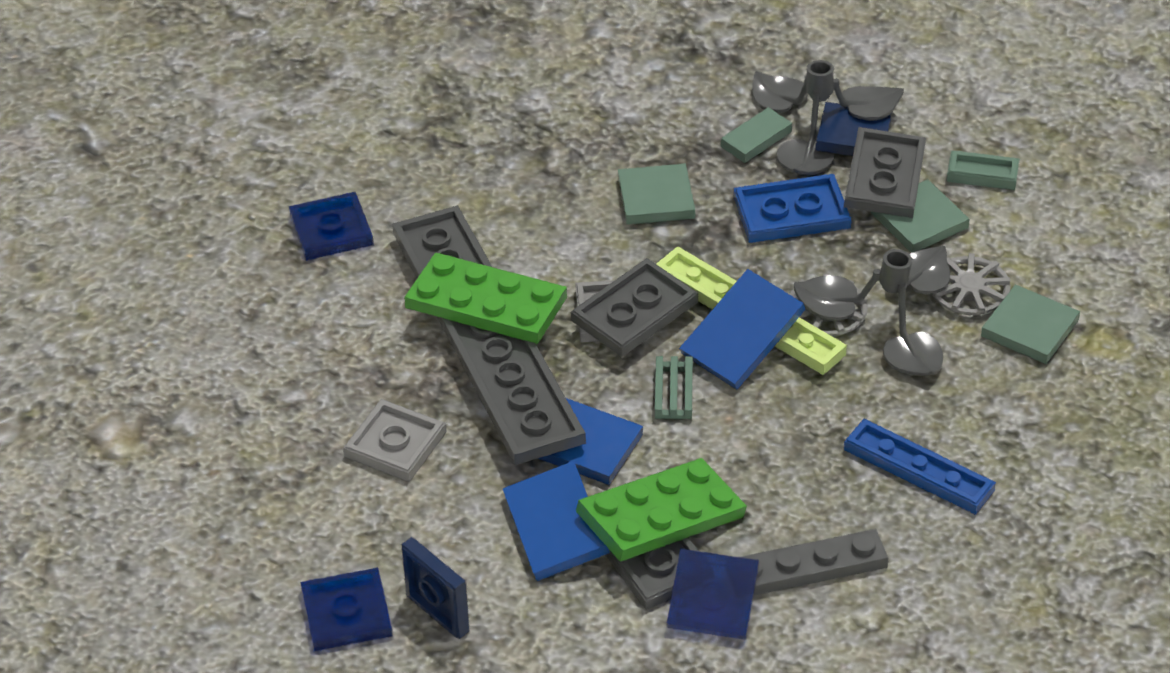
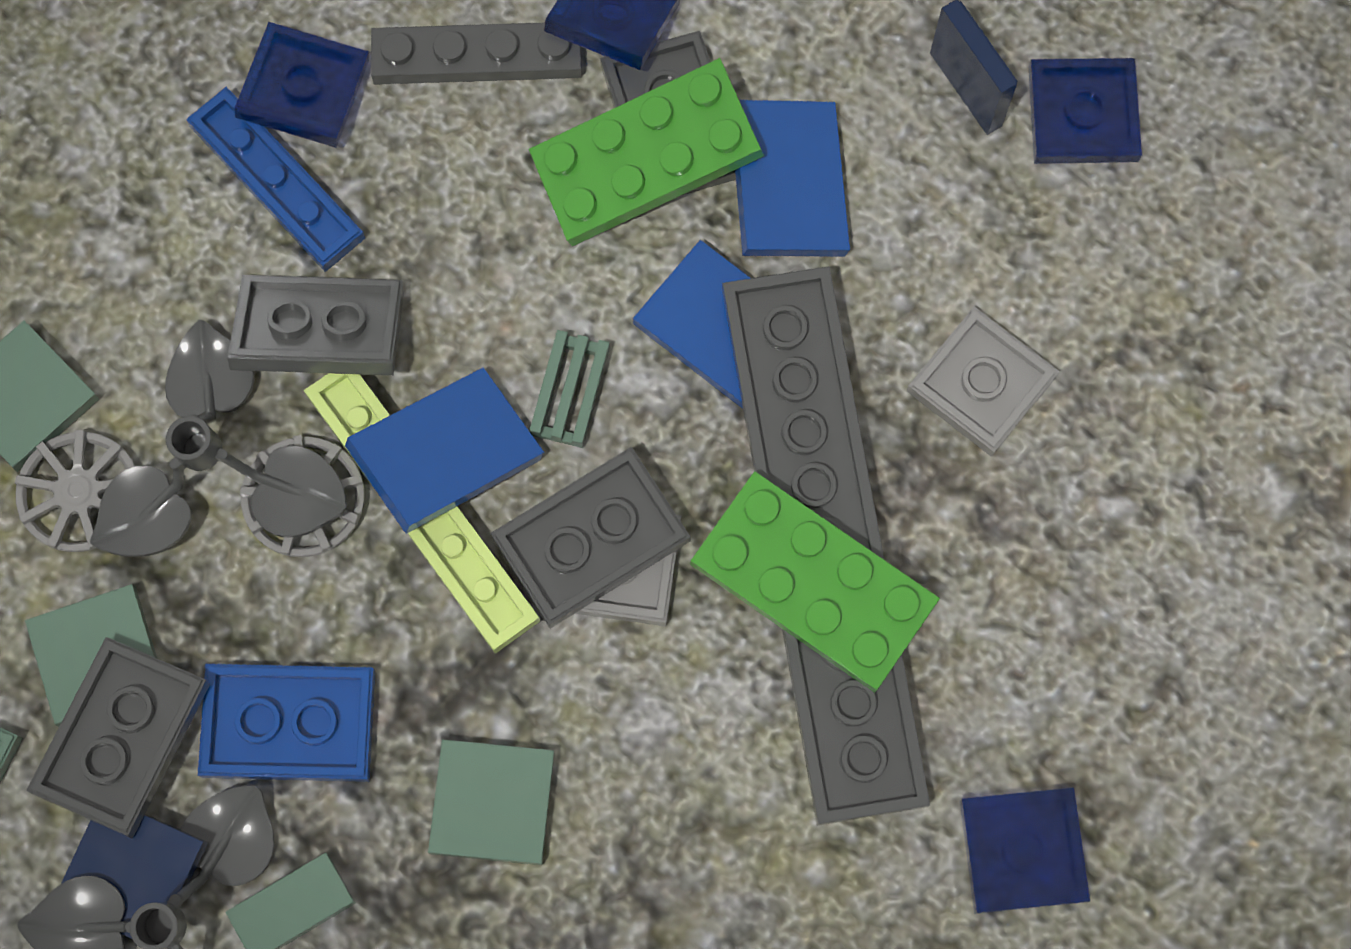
camera: 170 degrees left, 30 degrees up
none -> dark grey tile [227,275,404,375]
none -> clear blue tile [234,22,369,148]

